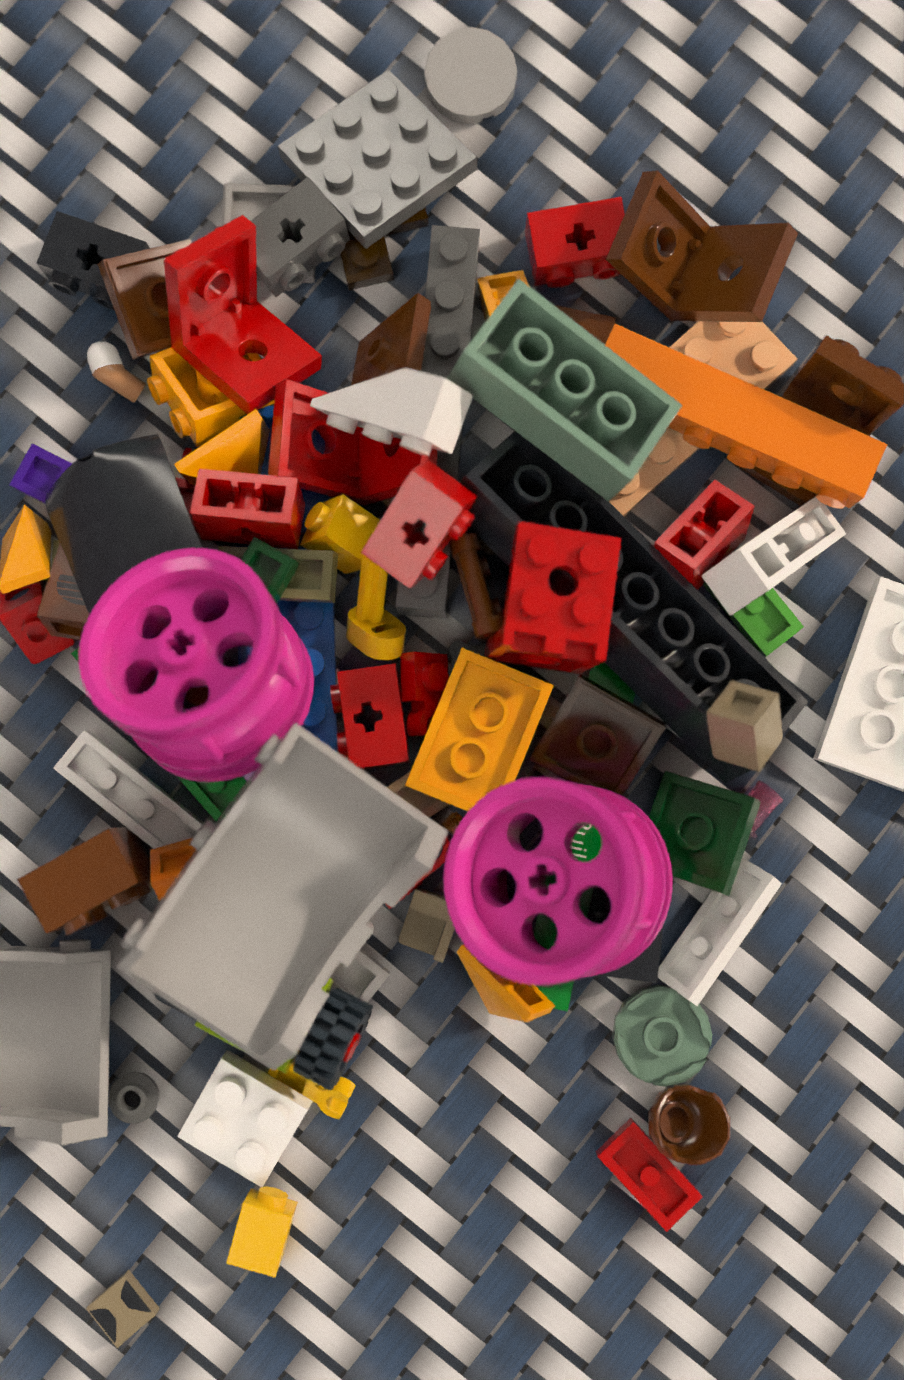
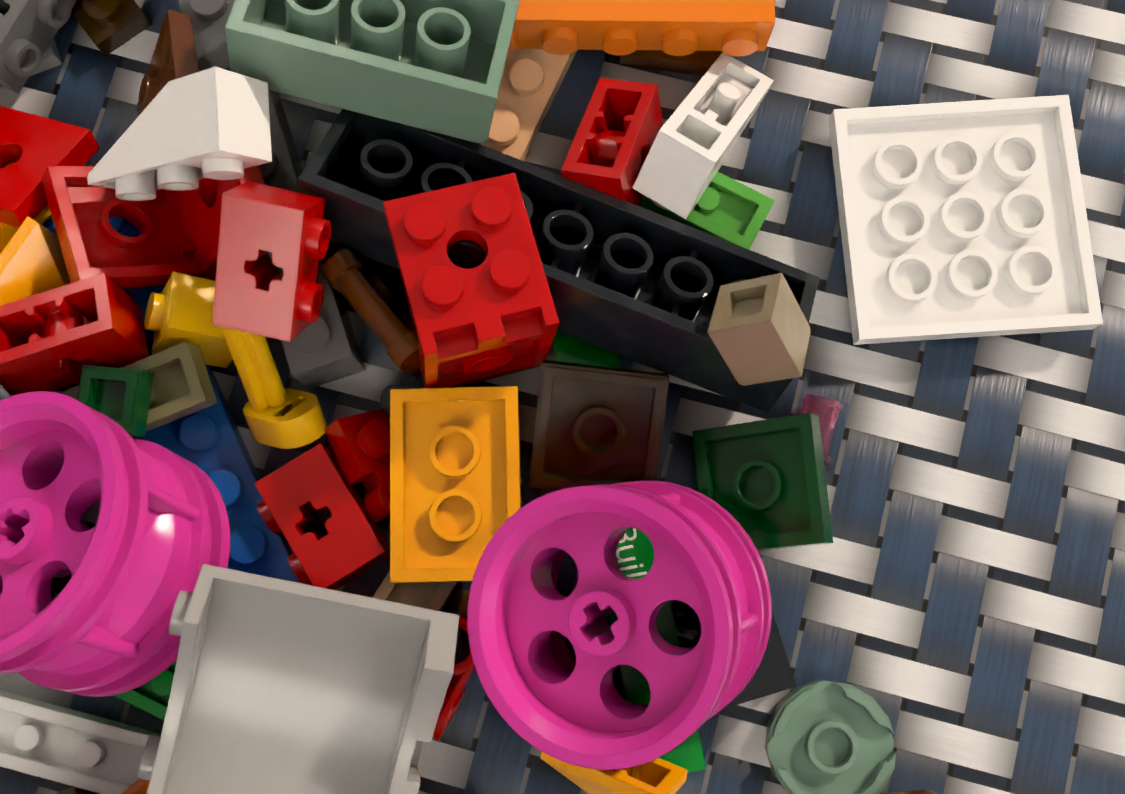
camera: 25 degrees left, 5 degrees down
dark tan panel [398,887,455,963] -> none
white plate [658,857,782,1006] -> none

